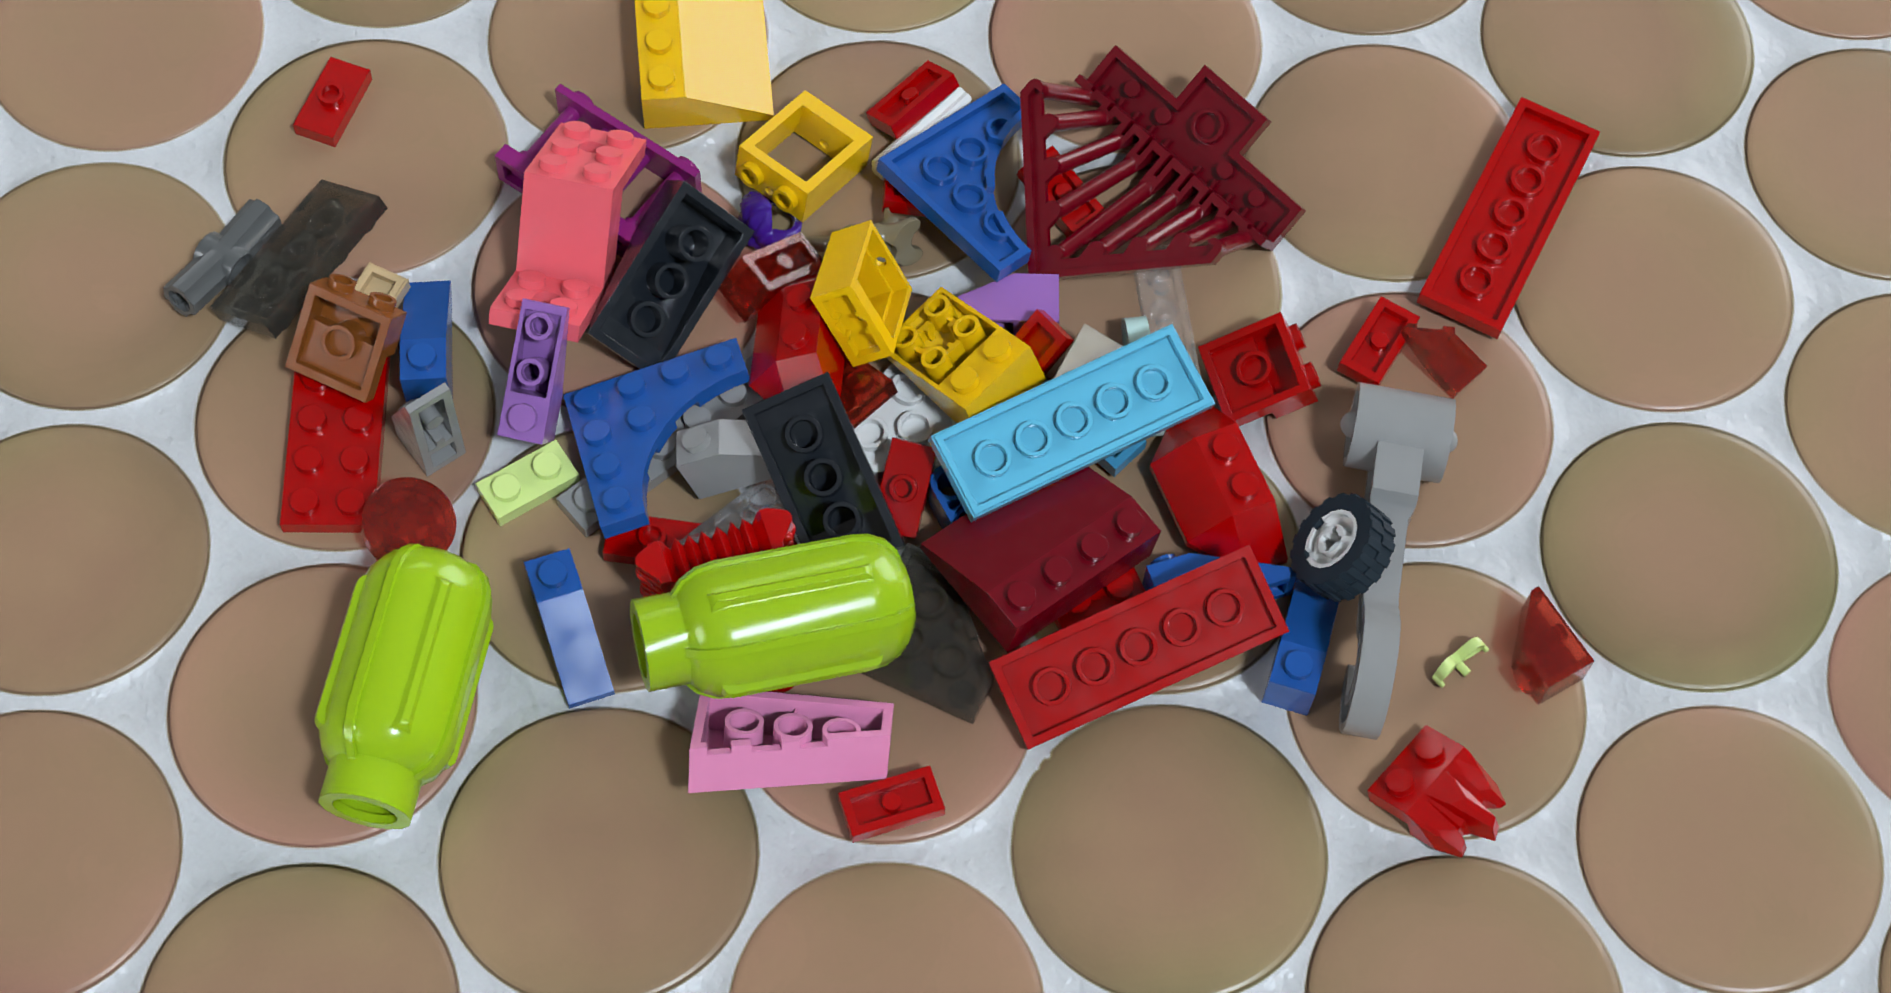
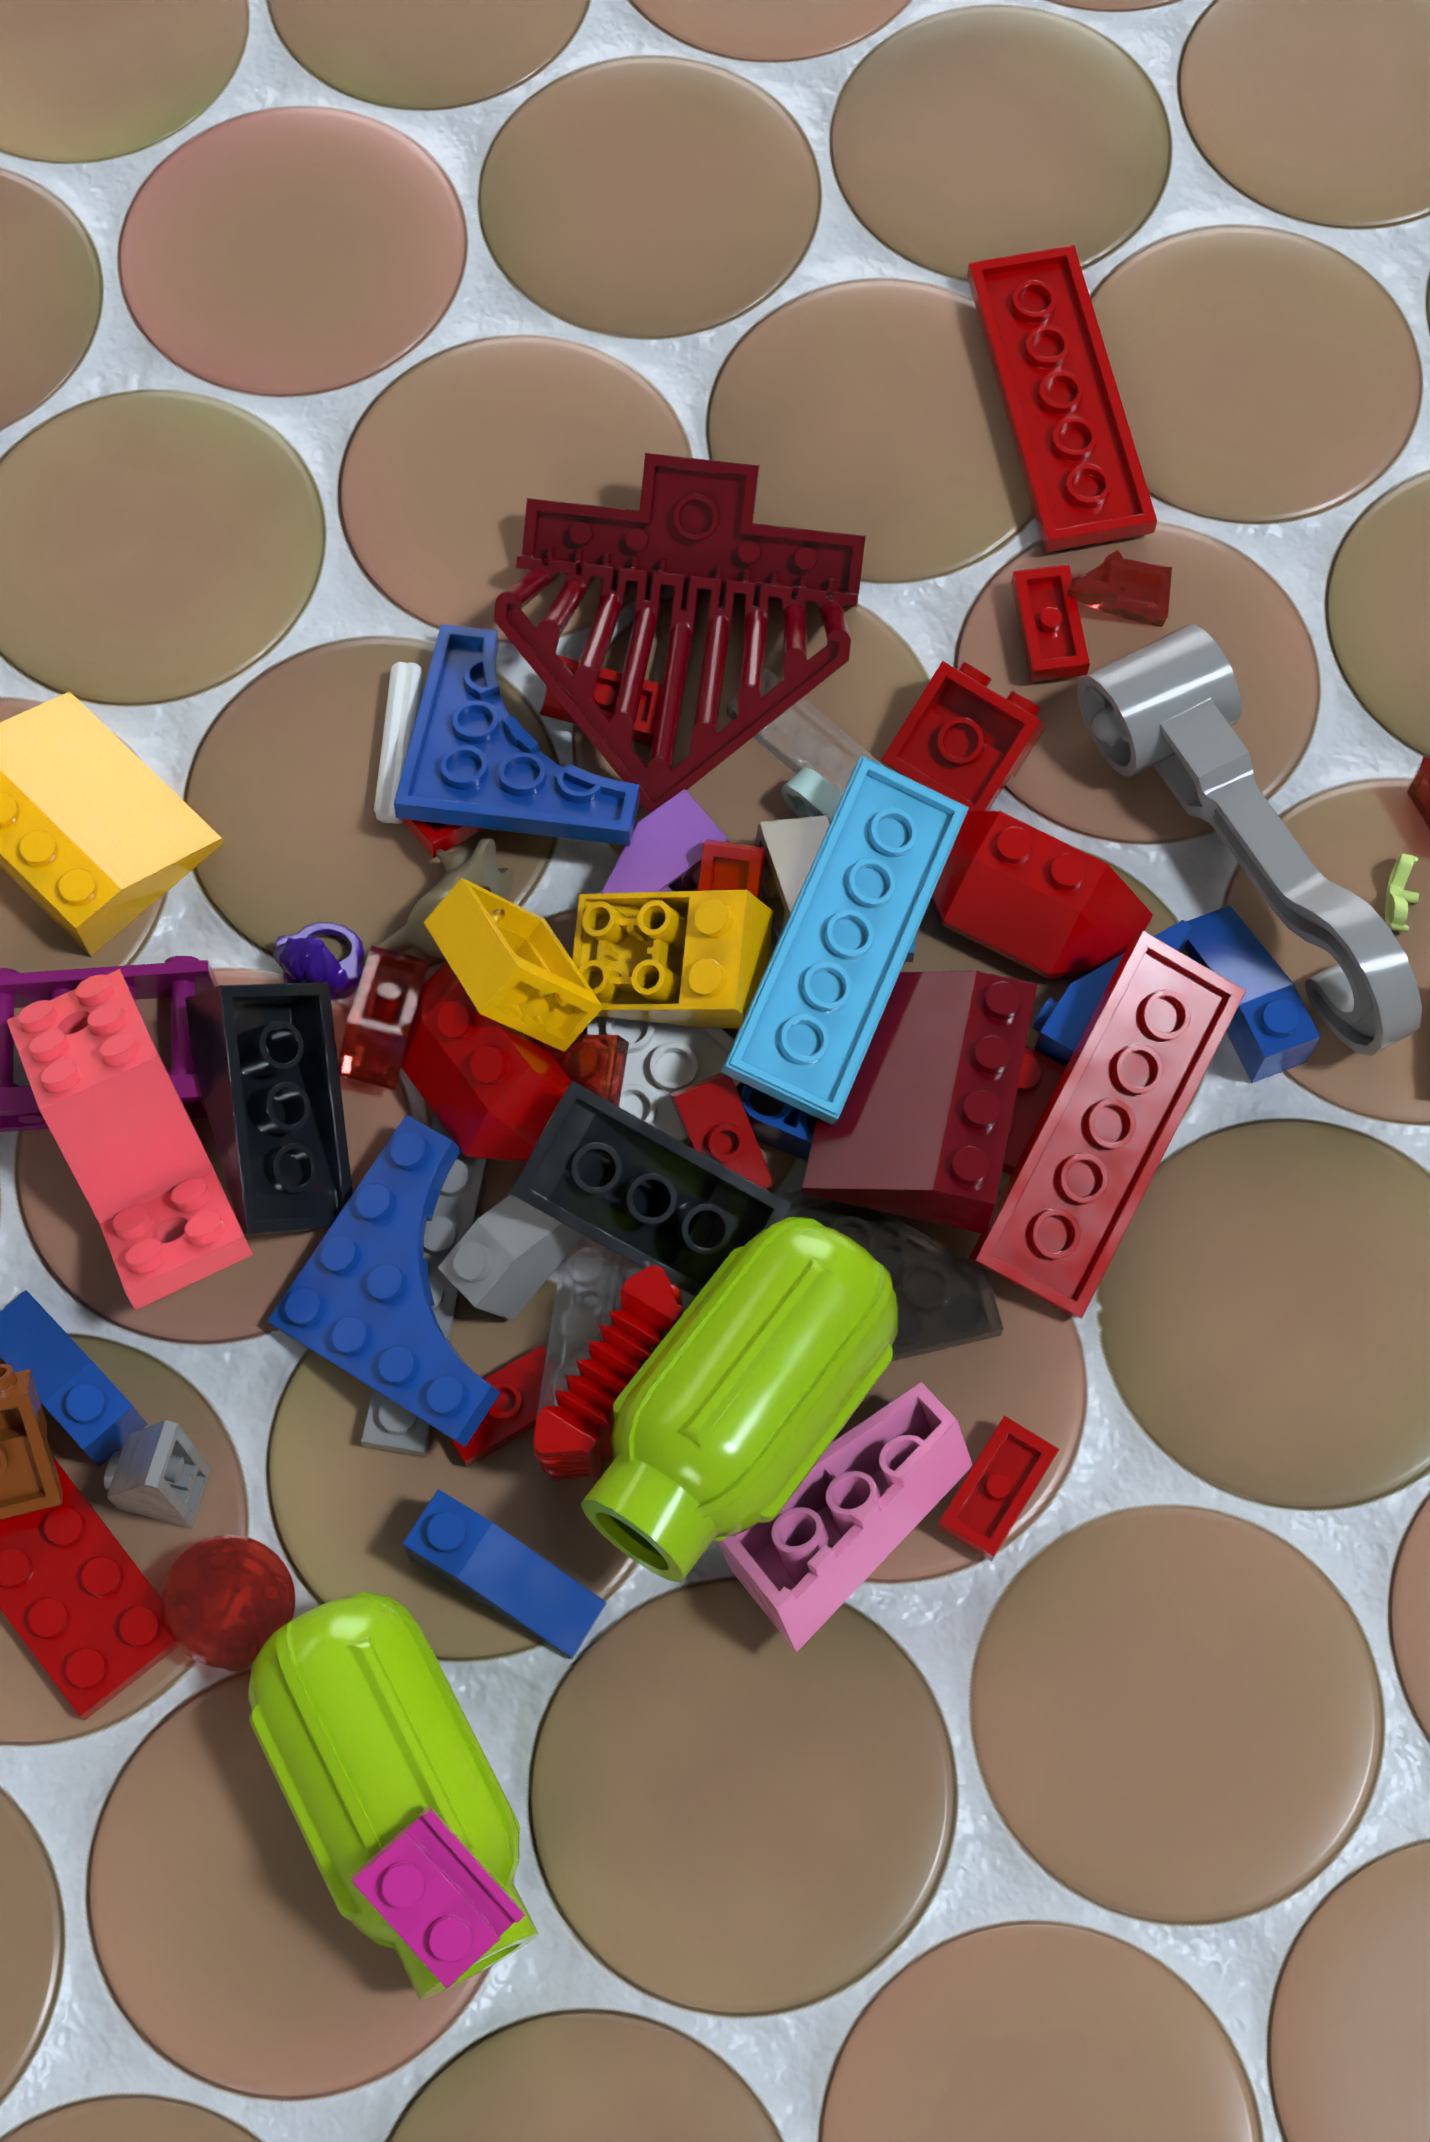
camera: 35 degrees left, 5 degrees up
yellowish green plate [475,440,580,526] -> none
medium lavender slope [497,298,570,445] -> none
yellow window [735,90,873,223] -> none
red plate [866,60,959,139] -> none
black wheel [1290,493,1396,602] -> none
none -> dark pink plate [351,1805,525,1989]

